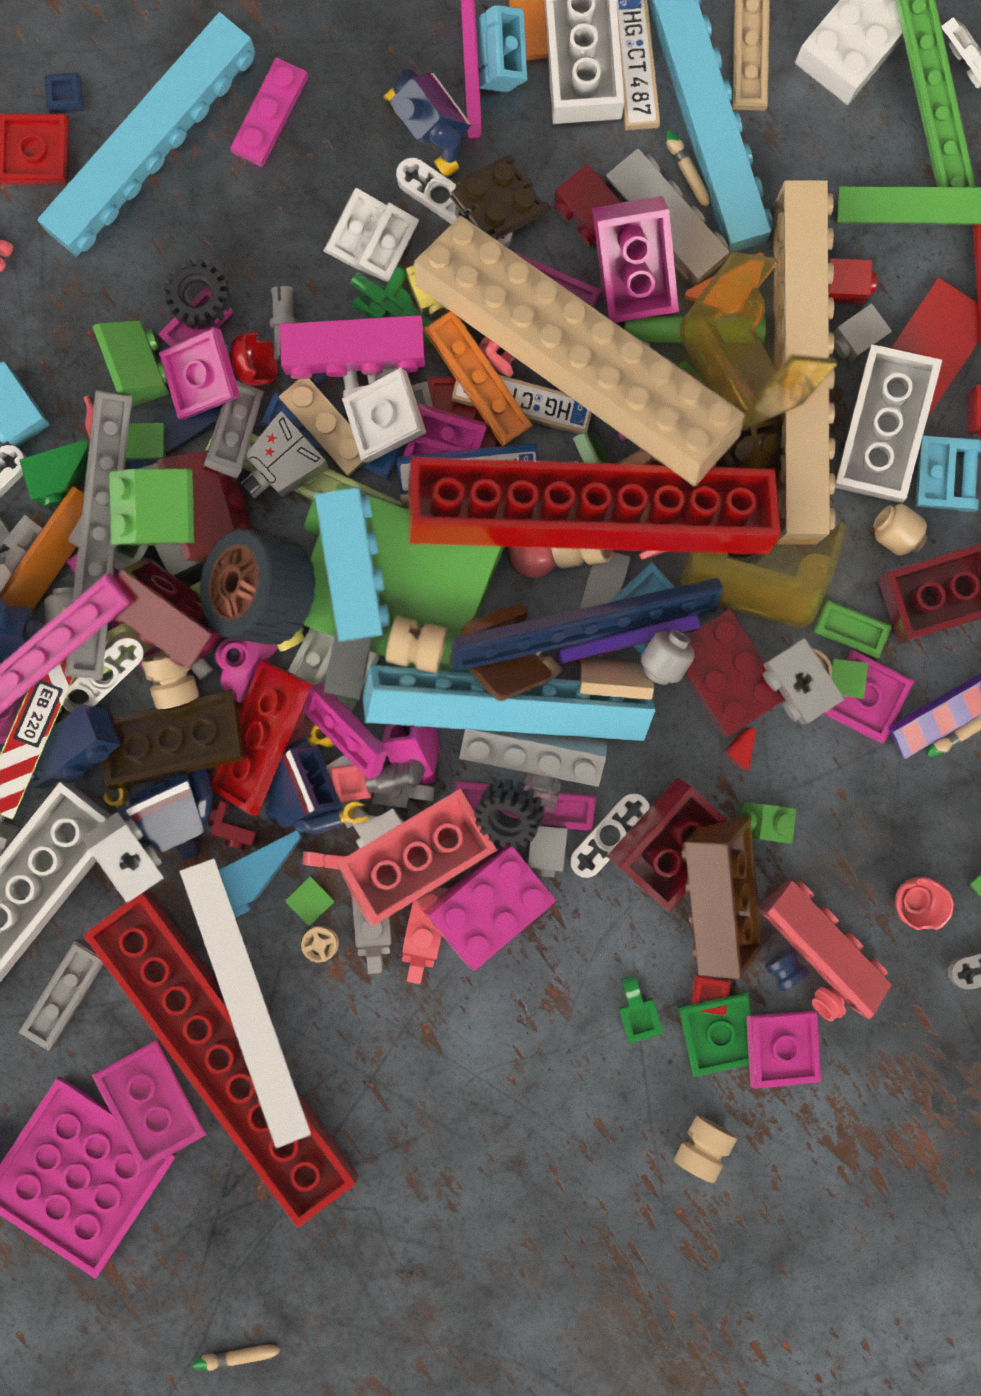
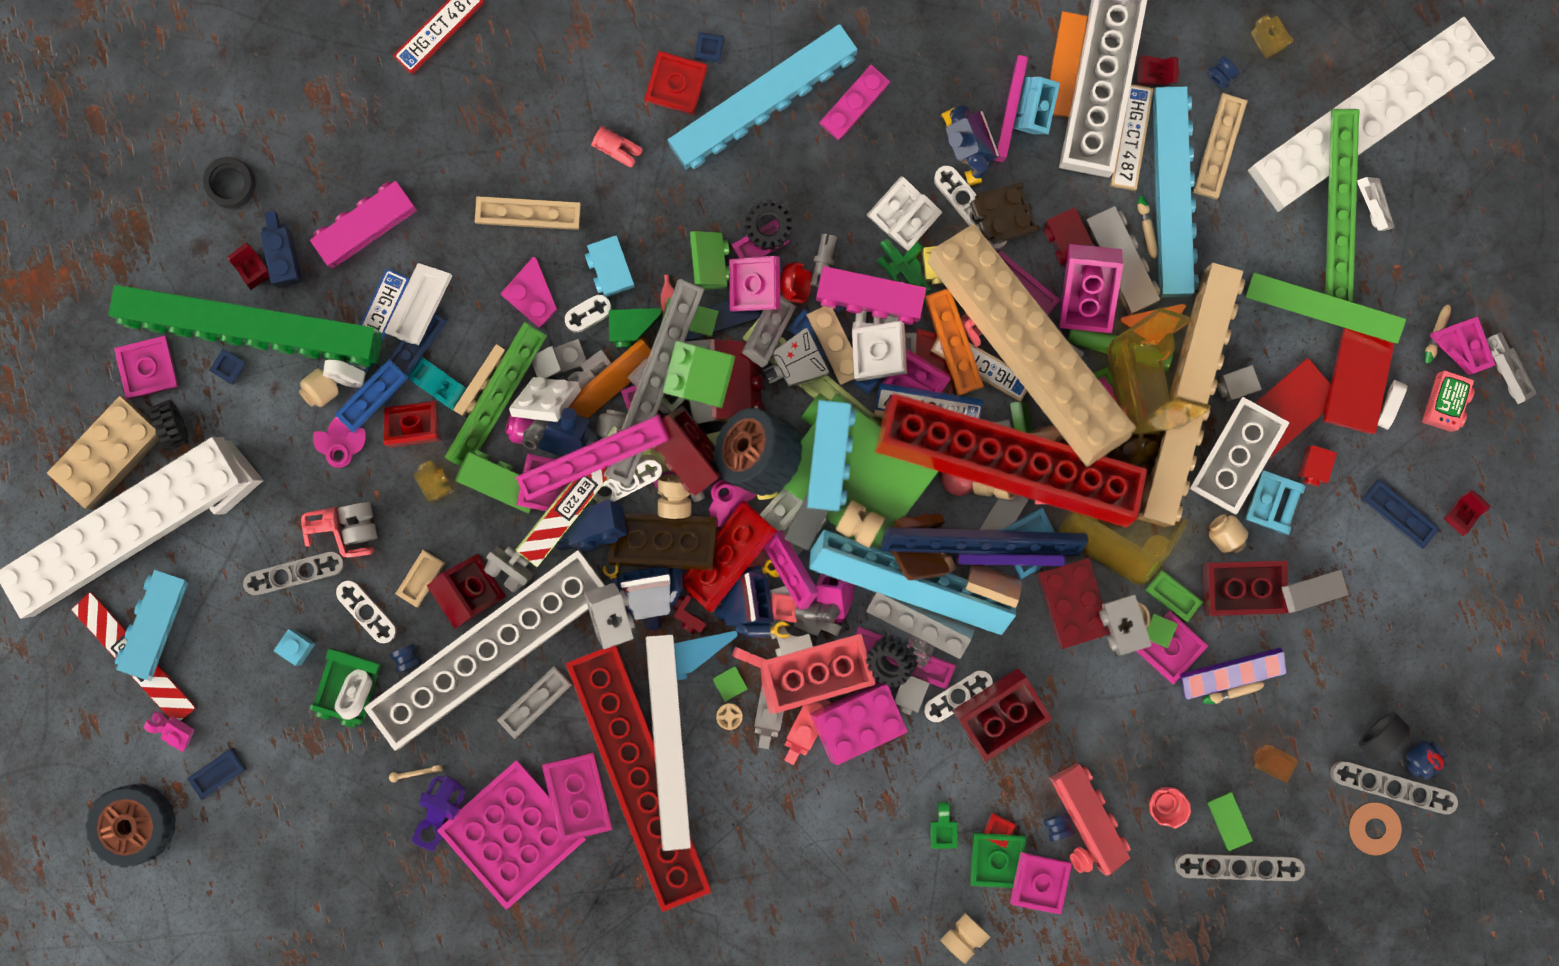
camera: 10 degrees right, 0 degrees up
light grey head [641,630,695,685] -> none
slope [682,817,762,979] -> none
red slope [723,727,756,771] -> none
bright green bracket [739,802,797,844] -> none
red brick [828,259,877,305] -> none

